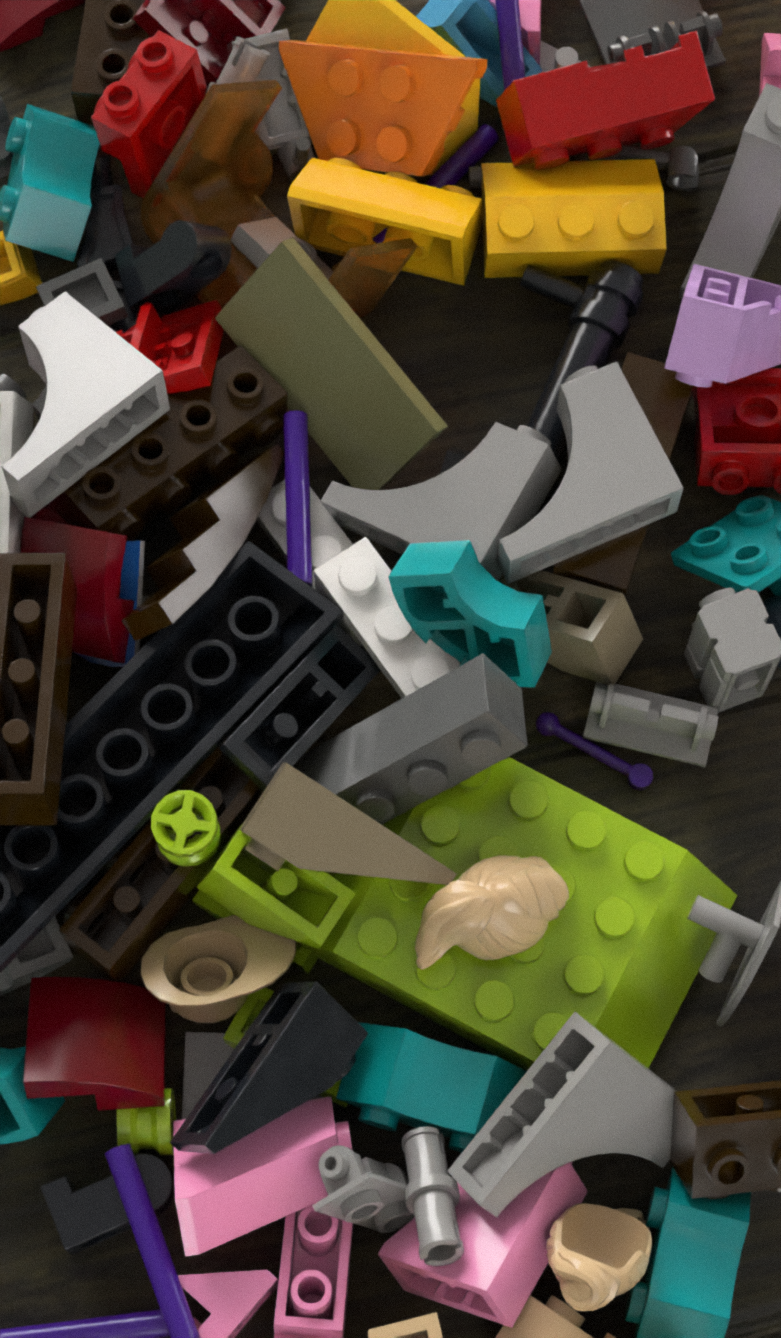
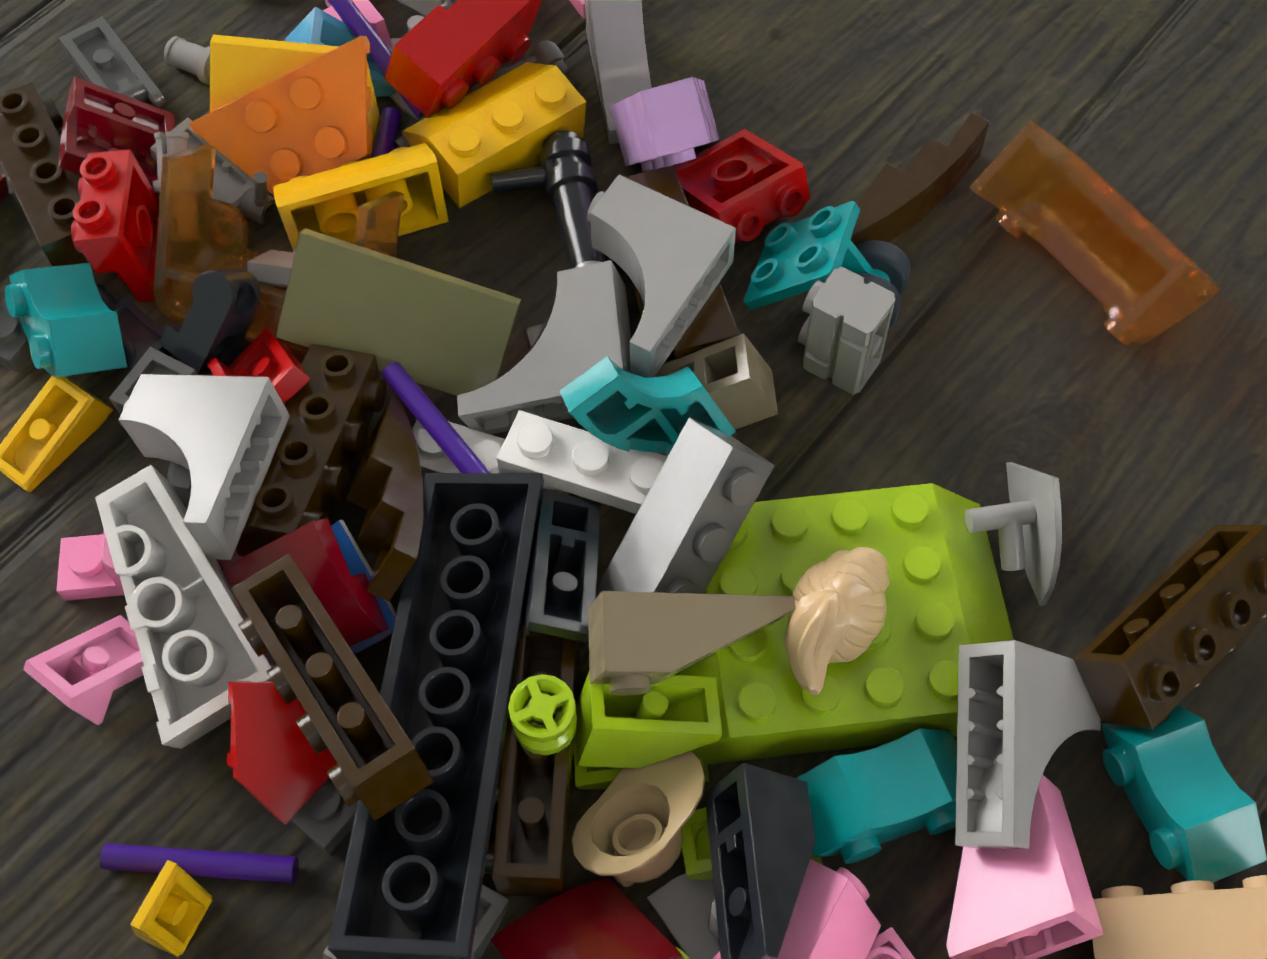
camera: 35 degrees left, 10 degrees down
light grey hinge [312,1145,415,1233] -> none
light grey pin [401,1126,464,1266] -> none
dark purple hinge [535,712,653,791] -> none
tan hair [546,1203,652,1311] -> none
light grey hinge [583,682,719,767] -> none

